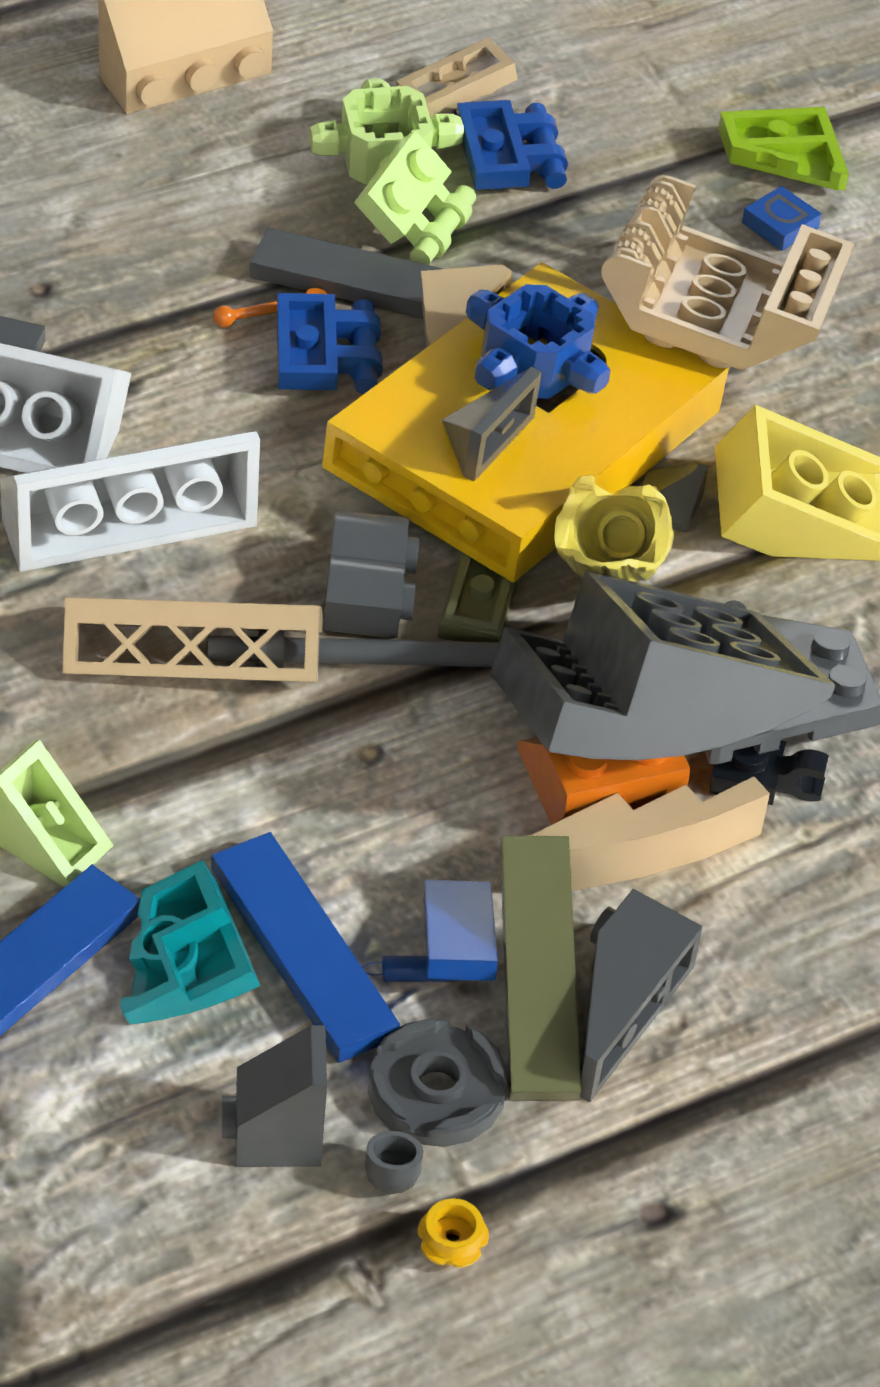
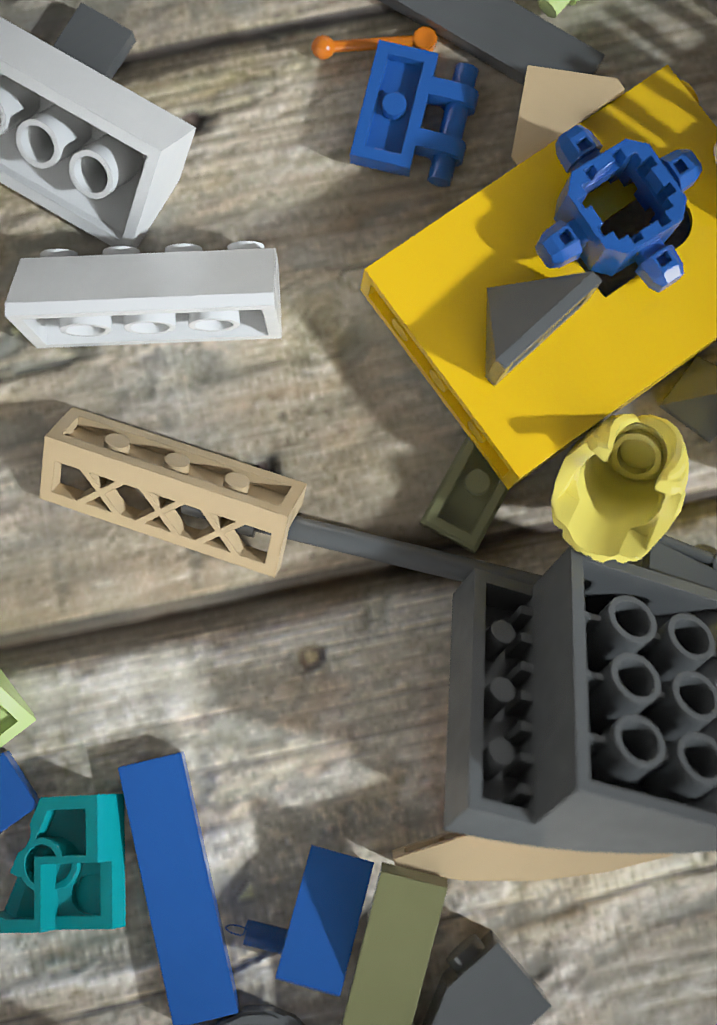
camera: 20 degrees right, 35 degrees up
dark grey brick [323,510,419,638] -> none

